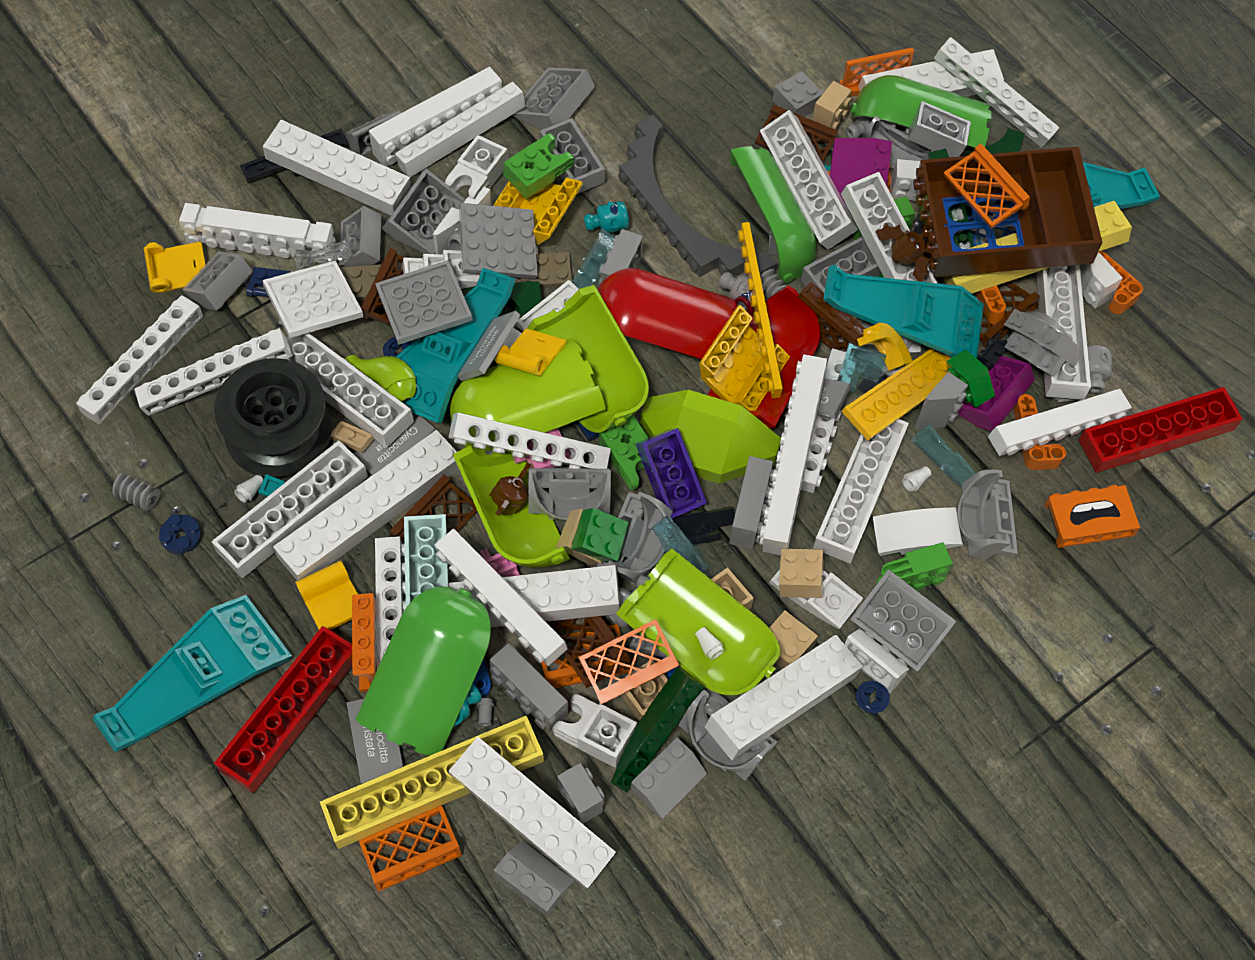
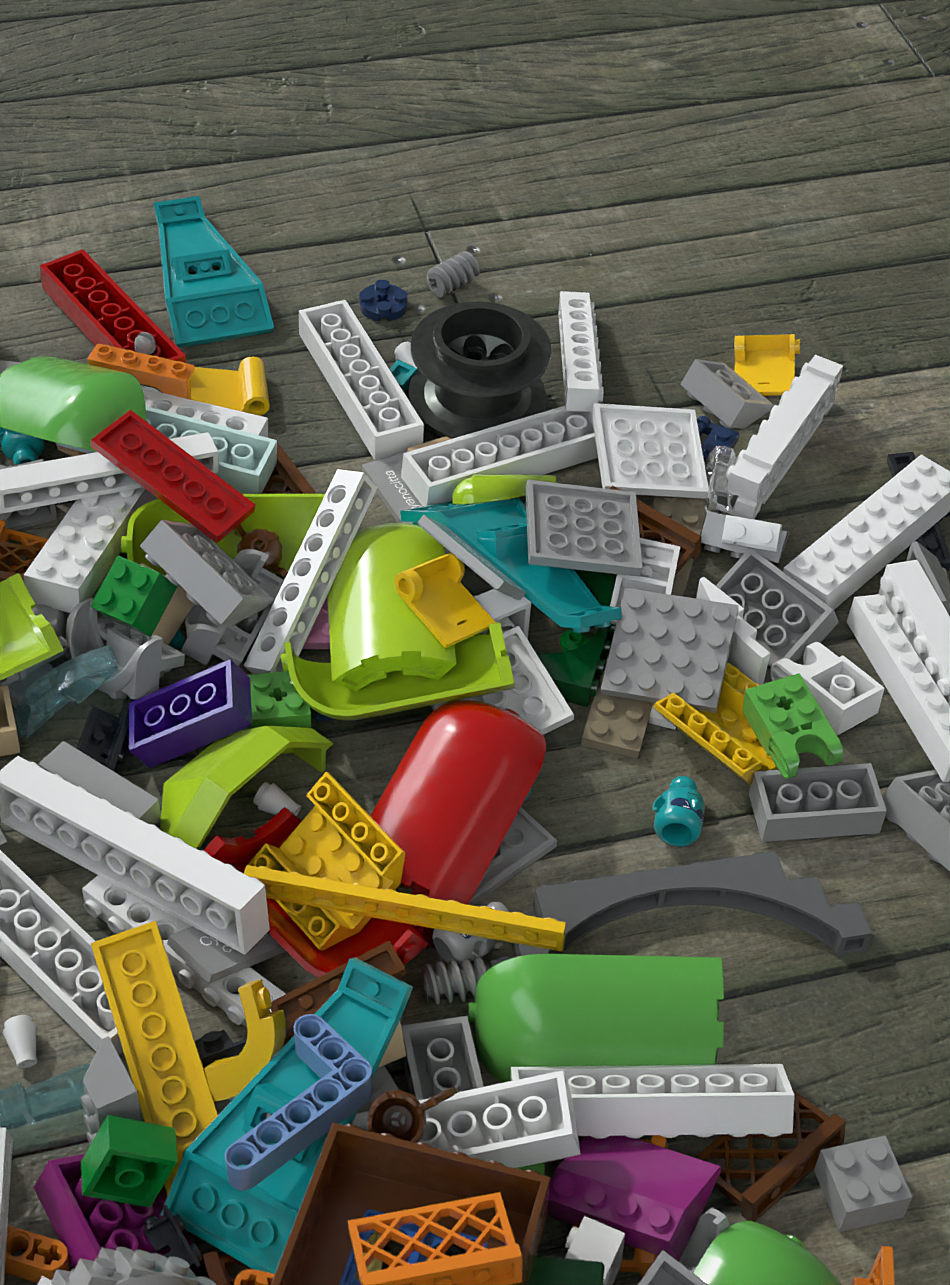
camera: 110 degrees right, 15 degrees down
white brick [76,295,203,424] -> none
white brick [273,430,459,581] -> none
clear light blue slope [571,229,615,289] -> none
light grey brick [599,229,643,285] -> none
tan brick [812,81,852,130] -> none
clear light blue panel [837,343,886,392] -> none
none -> red plate [91,410,256,543]
none -> light grey hinge [135,332,156,355]
none -> light grey slope [140,520,275,625]
none -> medium blue beam [225,1014,373,1190]
none -> white brick [721,515,782,552]

